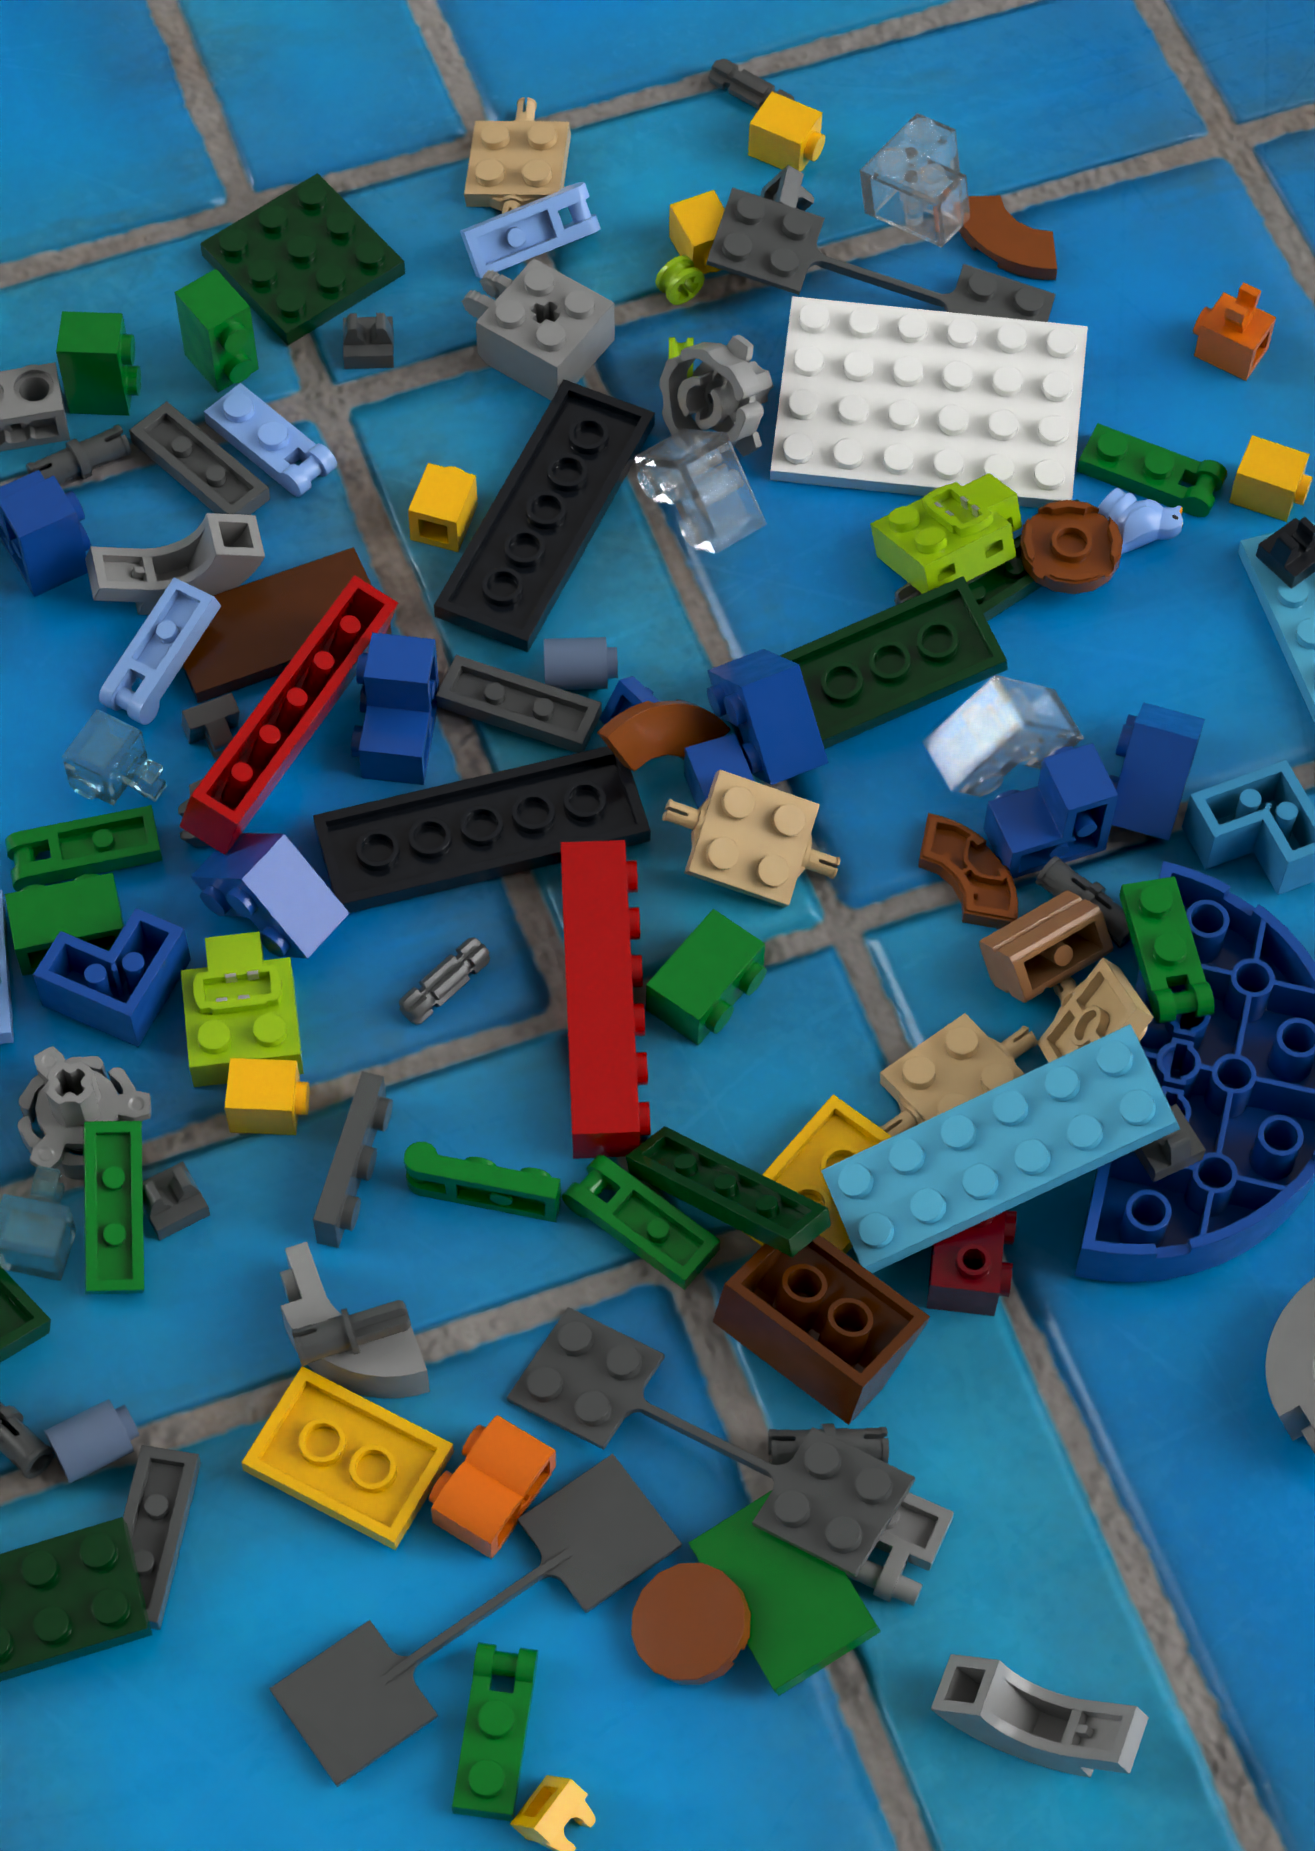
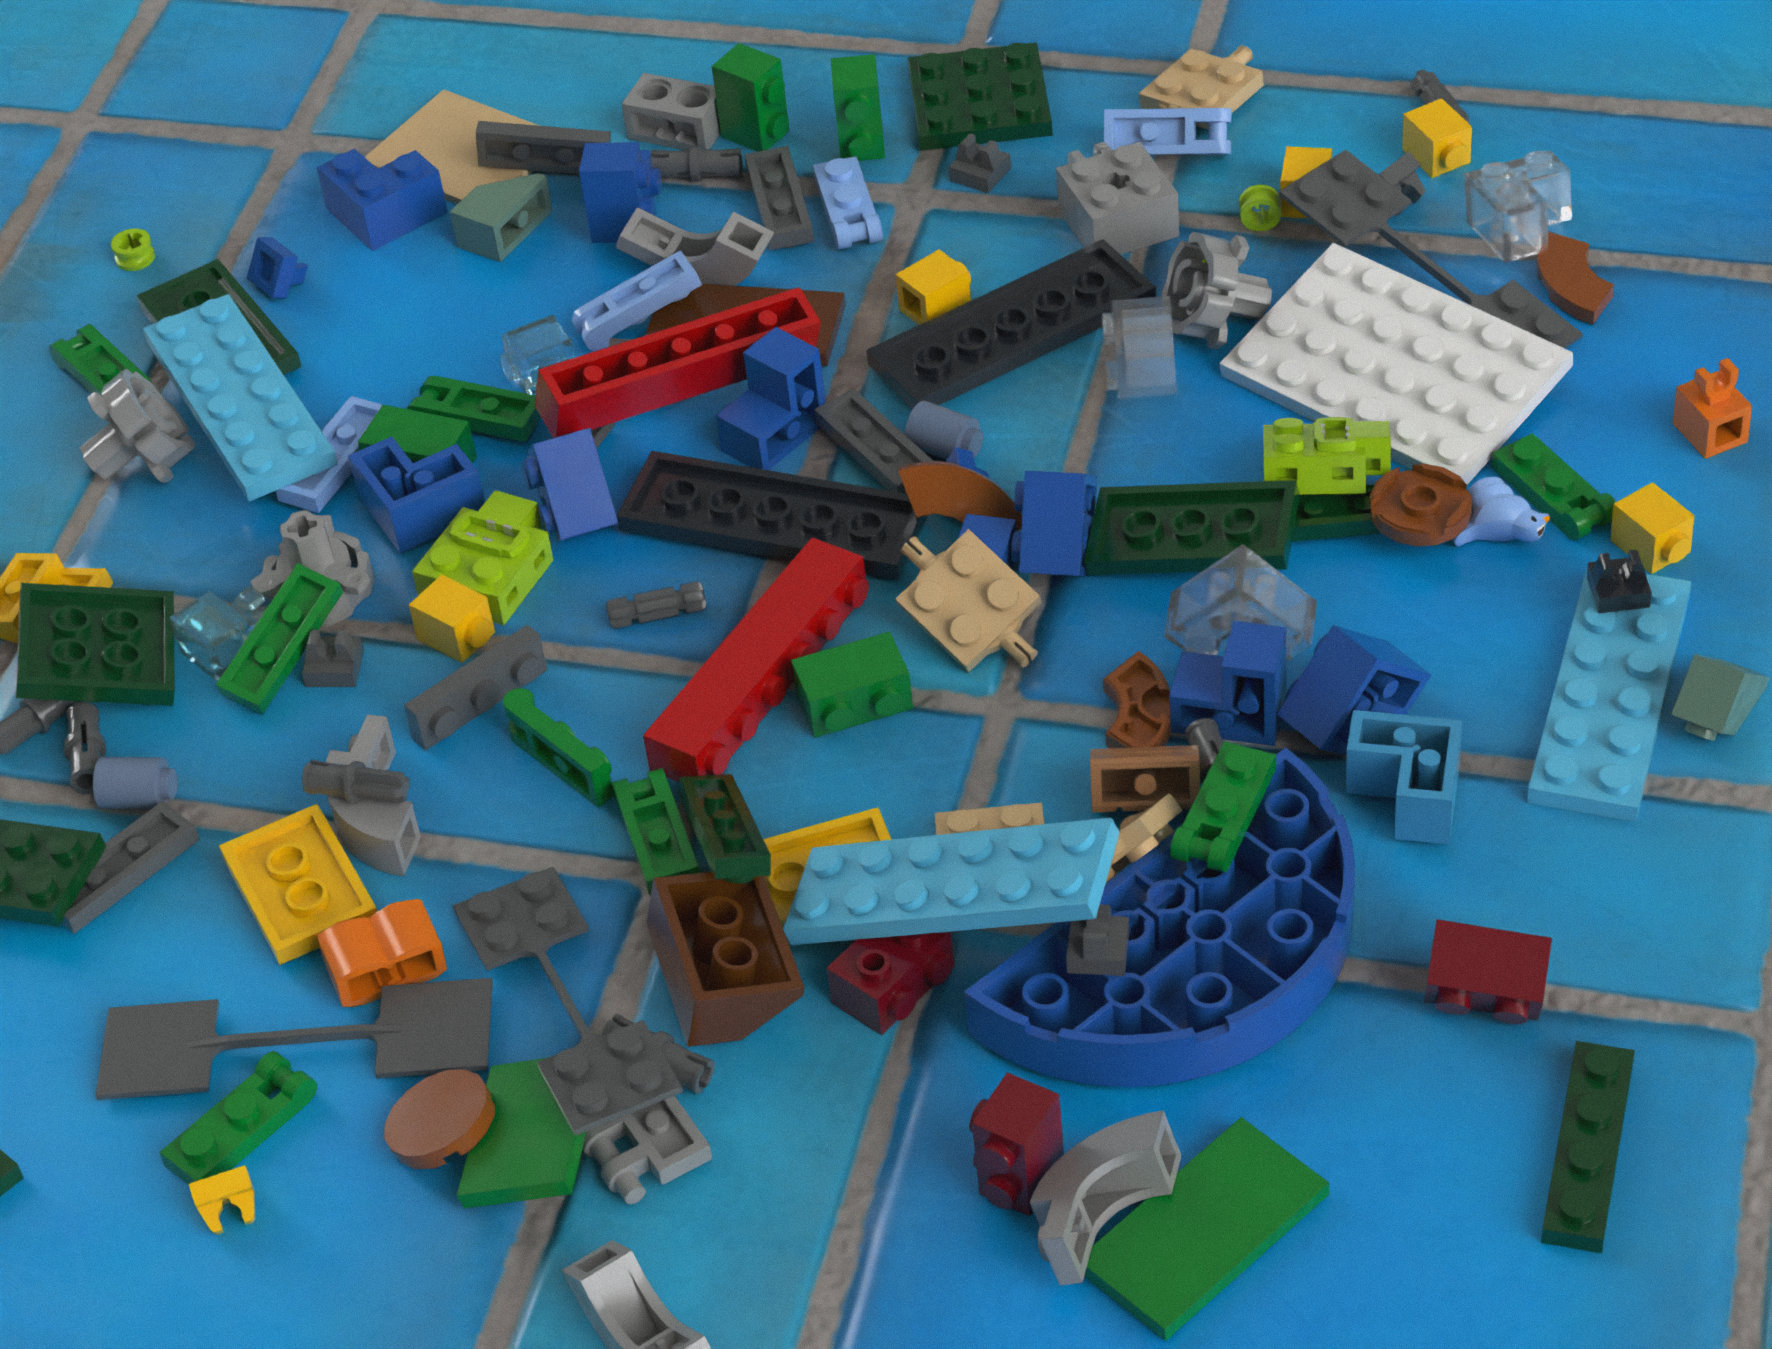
camera: 40 degrees right, 15 degrees down
none -> dark red brick [969,1072,1064,1217]

